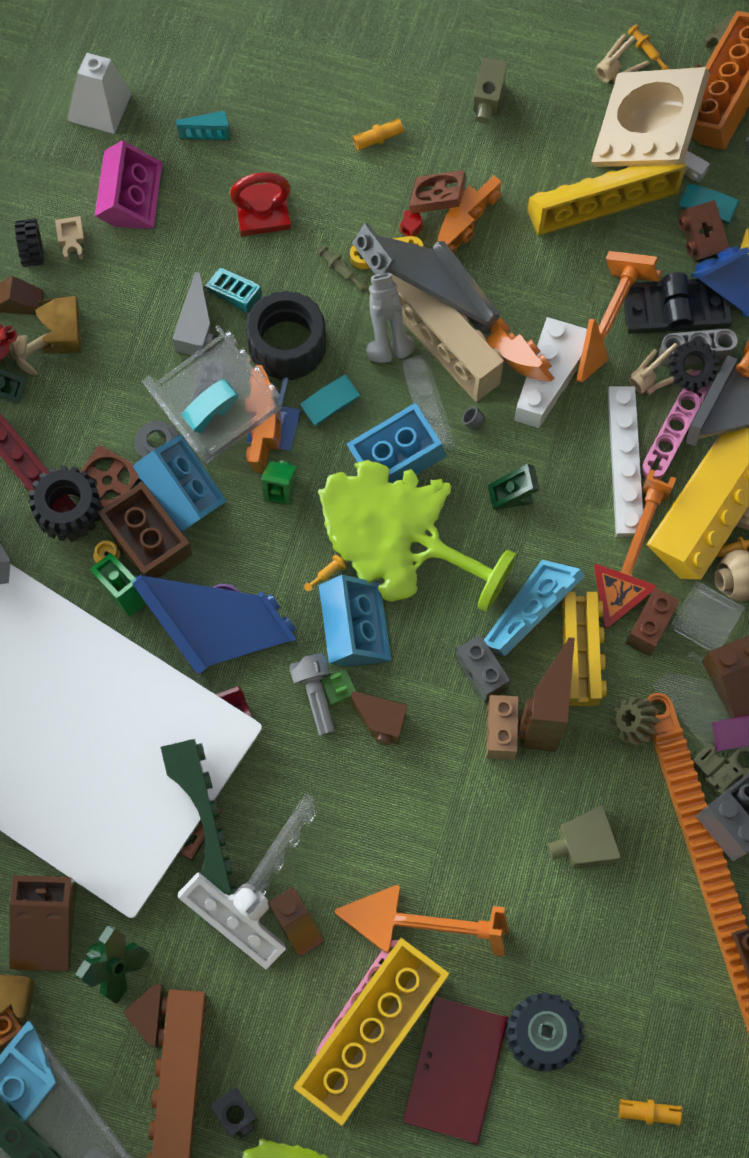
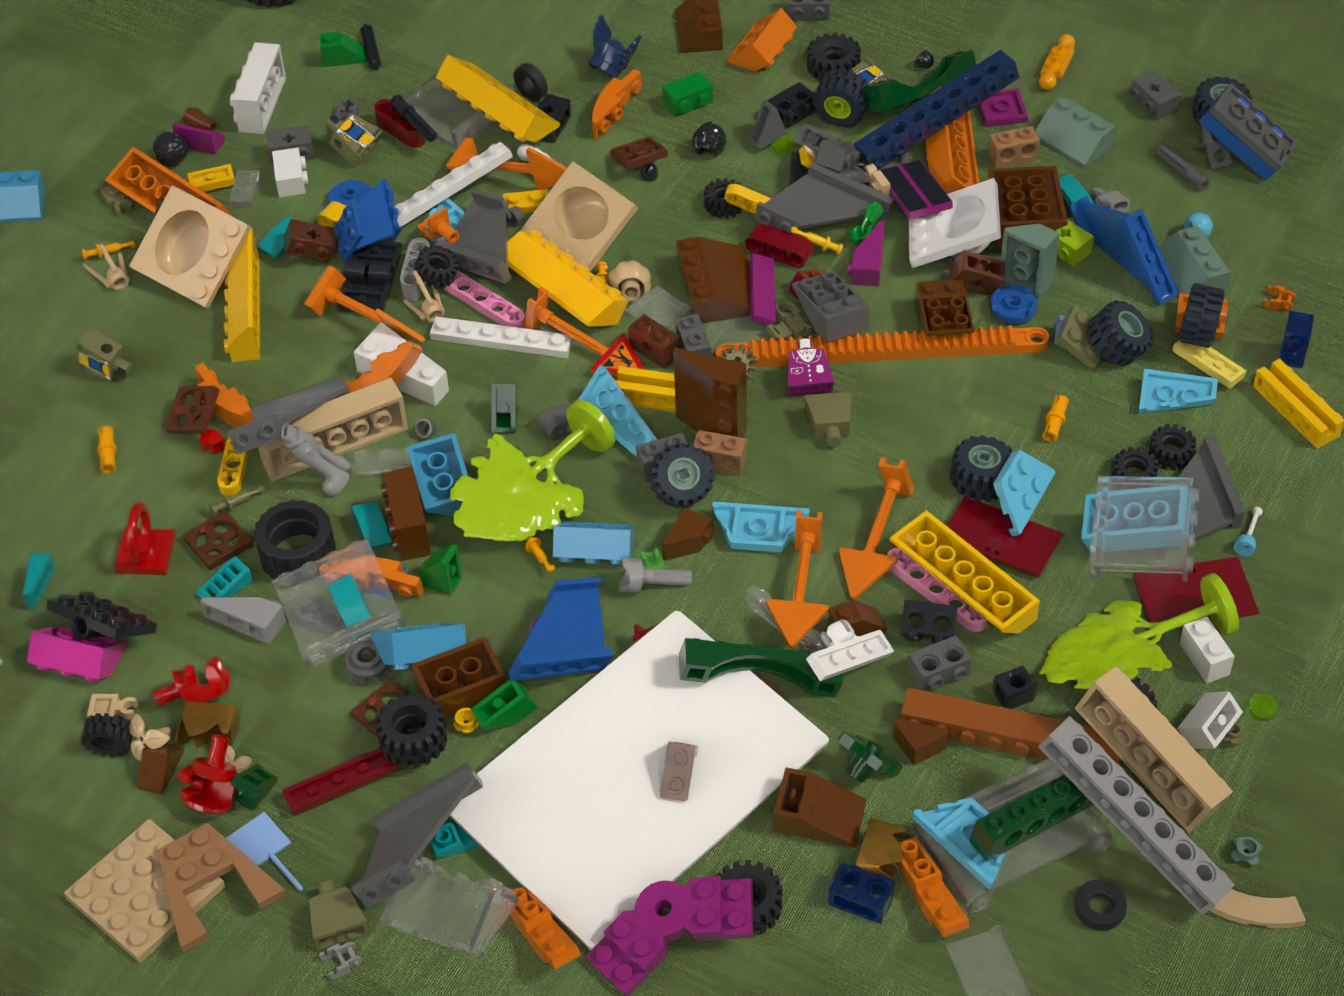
camera: 75 degrees left, 20 degrees down
none -> black plate [46,591,157,640]
none -> tan plant [130,713,172,761]
none -> red piece [152,656,231,707]
none -> copper piece [183,510,253,571]
none -> reddish brown brick [380,466,431,561]
none -> dark grey panel [536,404,570,440]
none -> black wheel [649,442,715,508]
none -> bracket [660,741,698,801]
none -> dark grey brick [675,314,711,355]
none -> medium azure wing [712,501,810,553]
none -> orange piece [766,510,829,649]
none -> magenta torso [787,339,834,397]
none -> black brick [901,600,957,644]
none -> dark grey brick [908,636,971,691]
none -> medium azure wing [993,450,1056,536]

